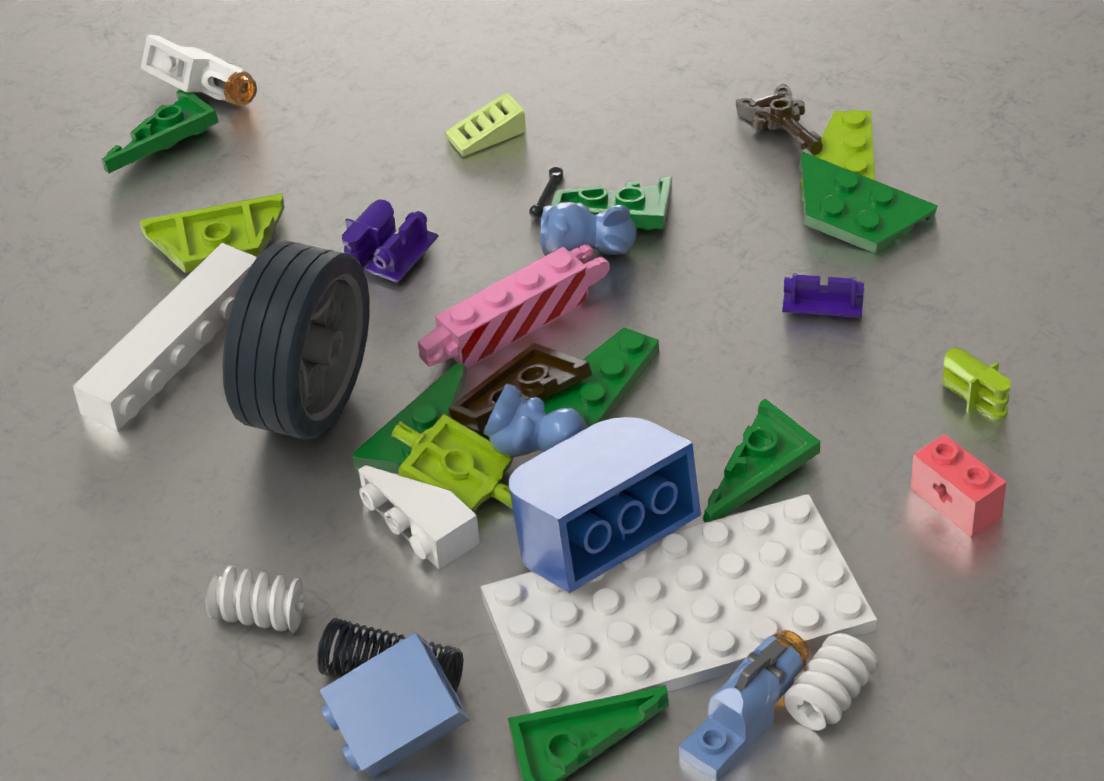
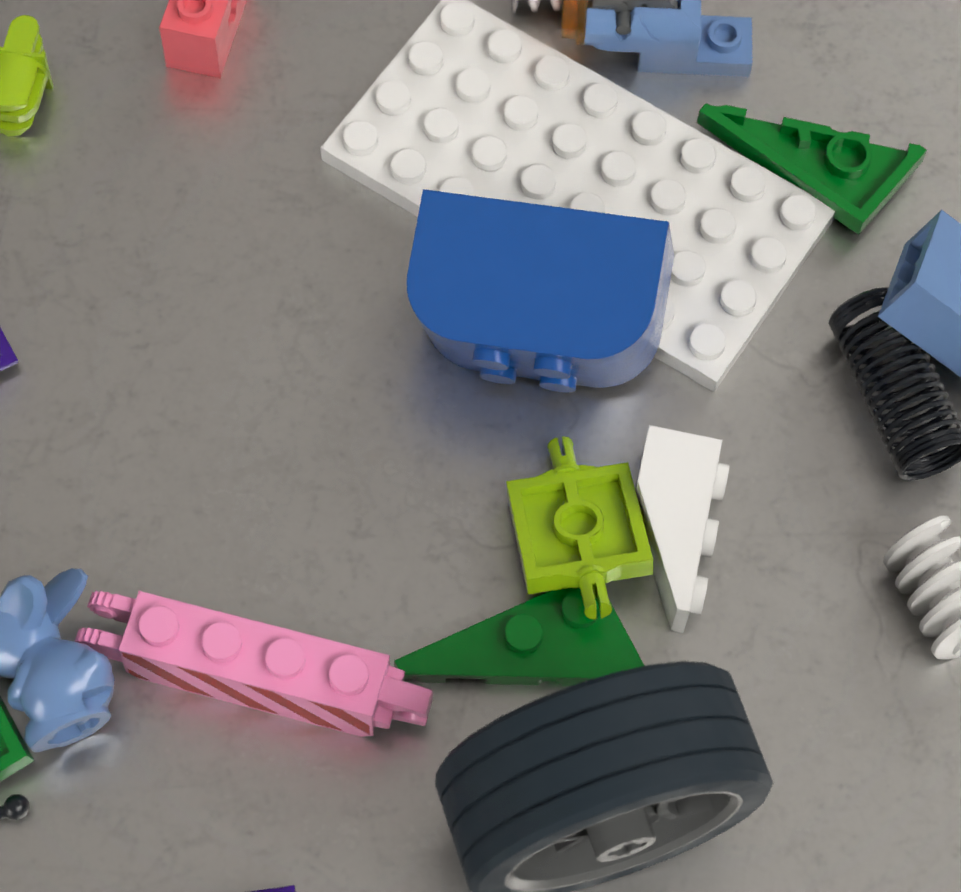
camera: 135 degrees left, 20 degrees up
dark brown wing [448,343,592,431] -> none
medium blue animal [483,384,588,457] -> none
green wing [542,327,659,427] -> none
green wing [703,398,820,523] -> none

